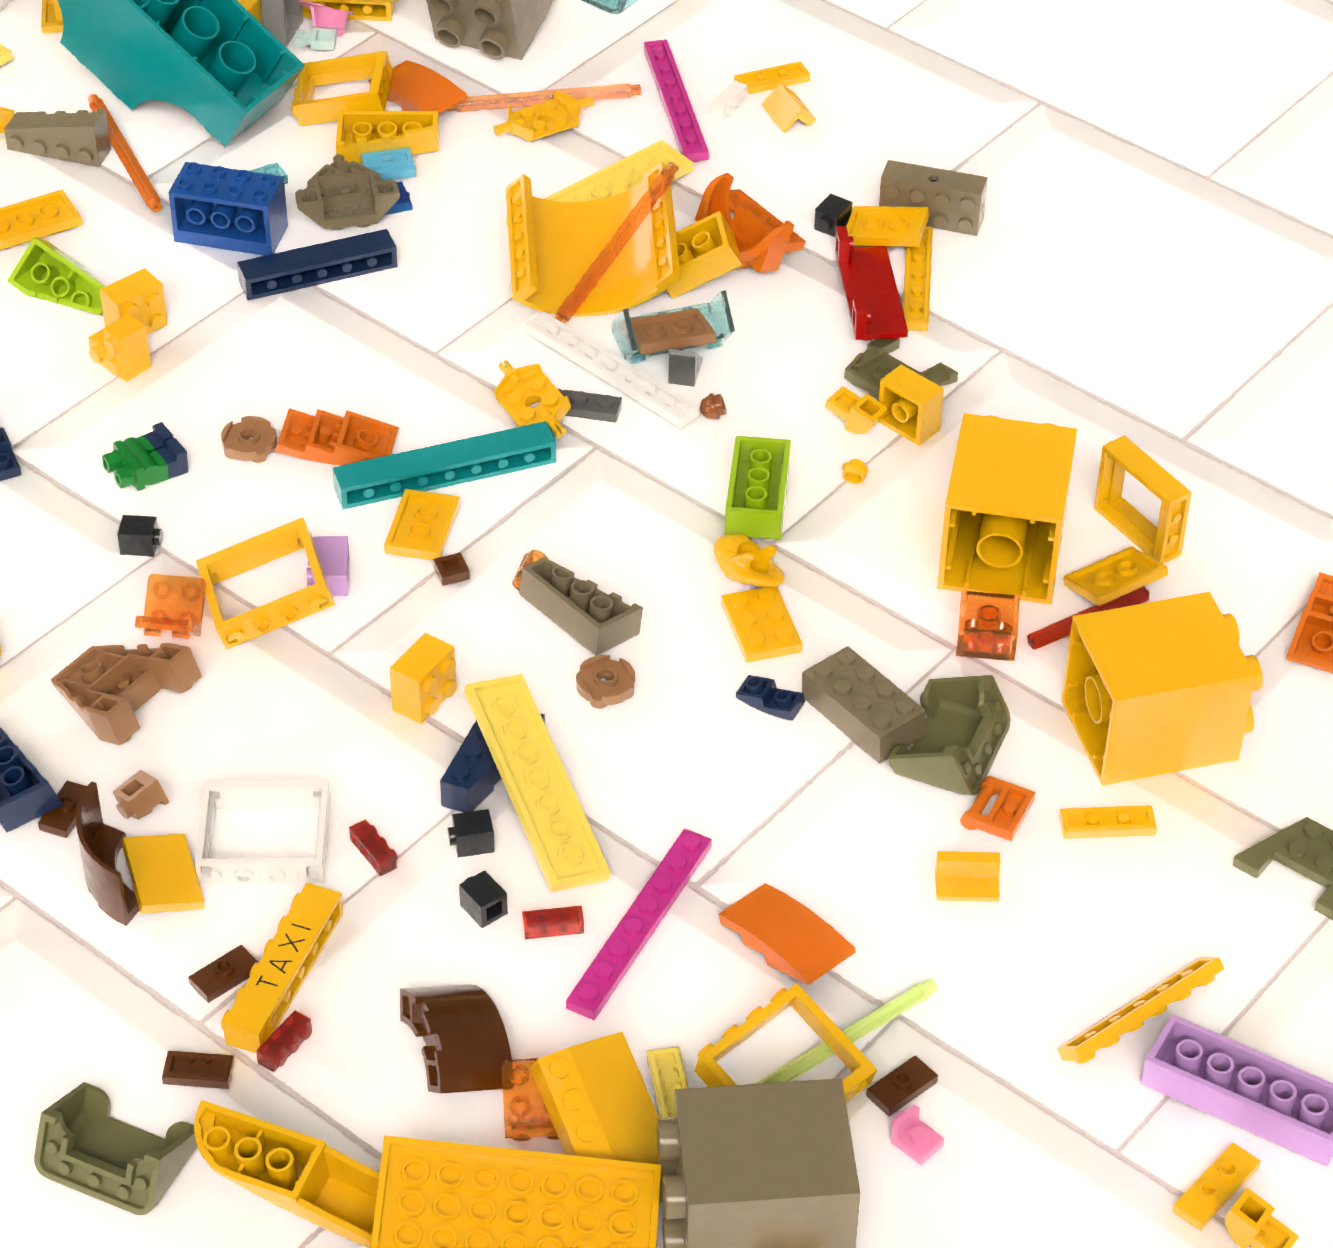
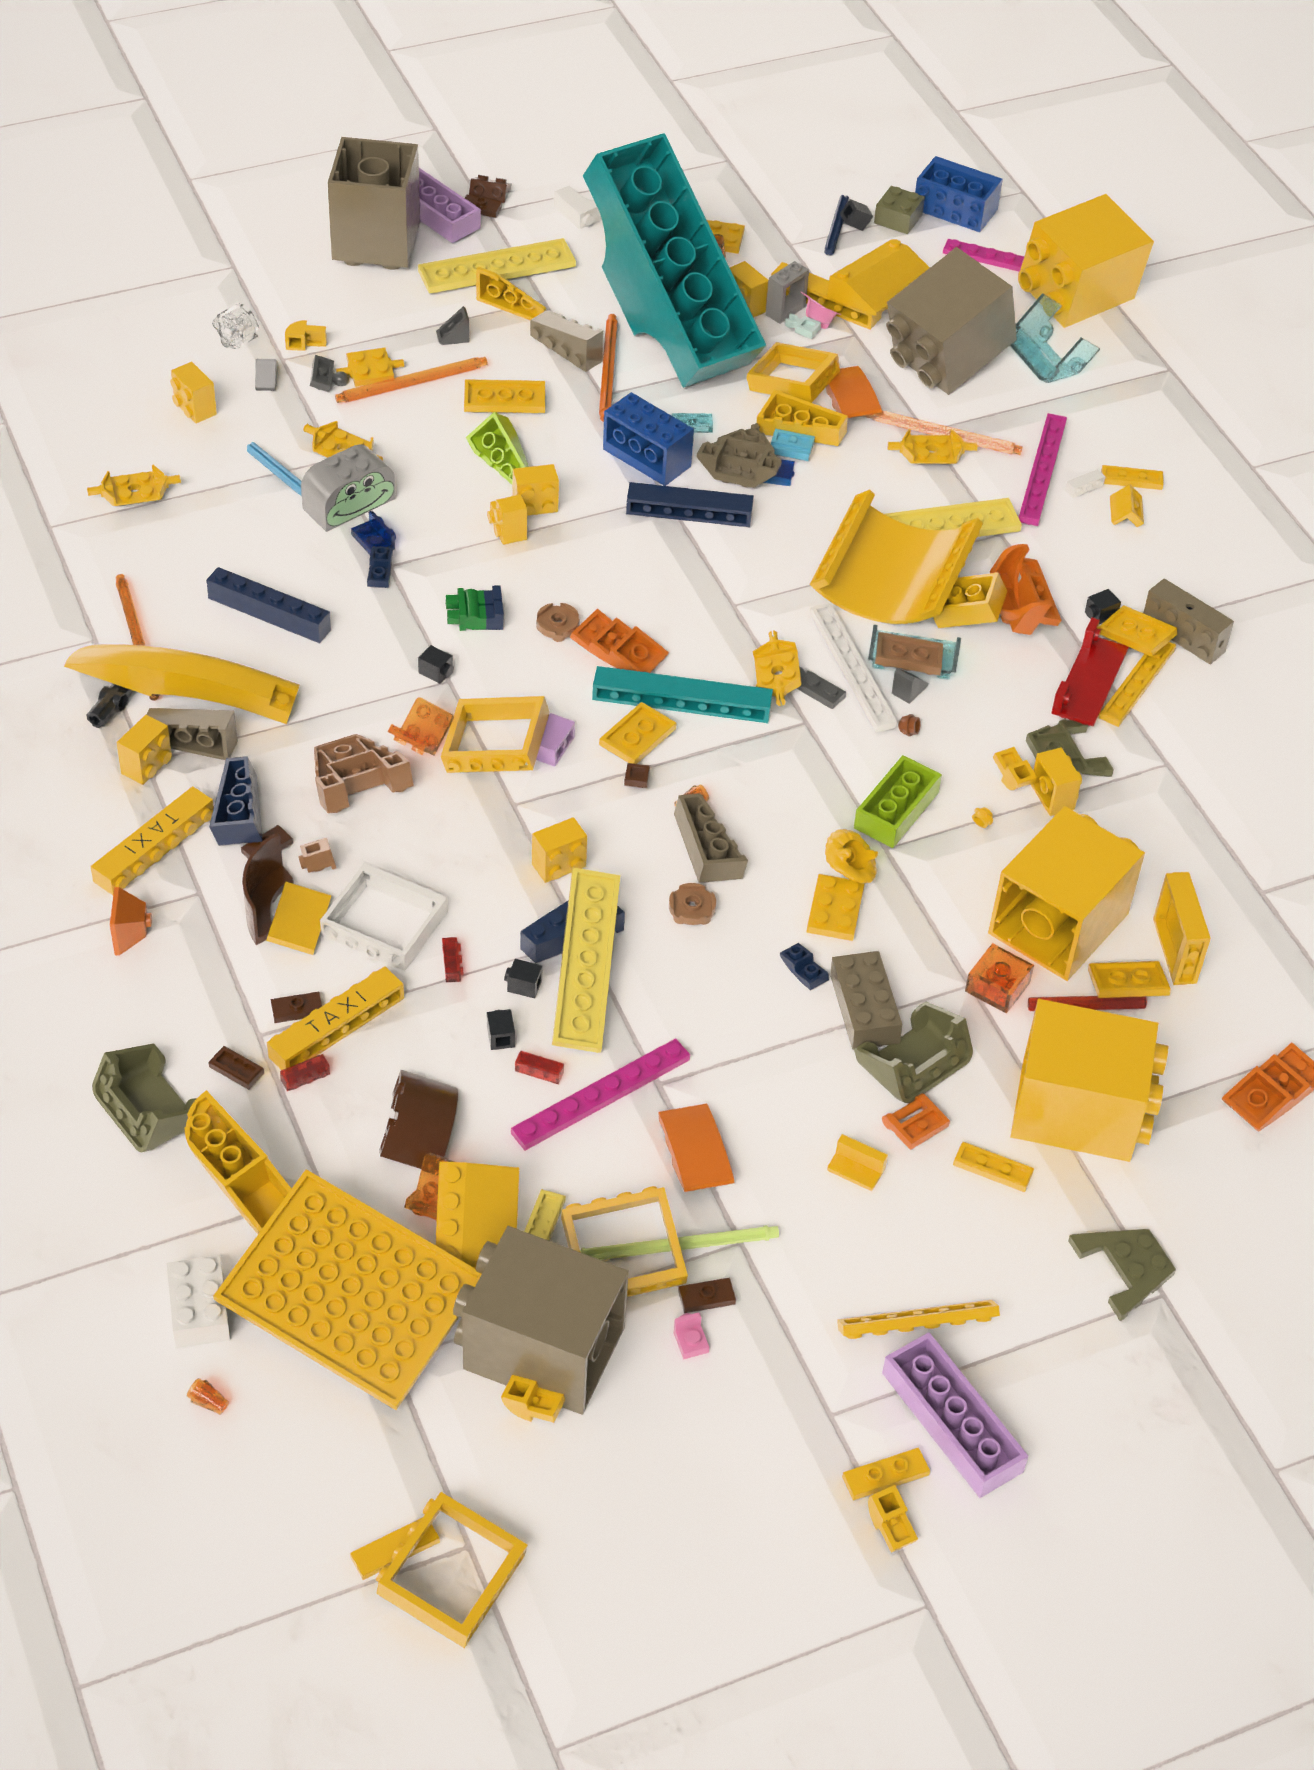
camera: 25 degrees right, 5 degrees up
clear orange piece [554,162,679,324] -> none

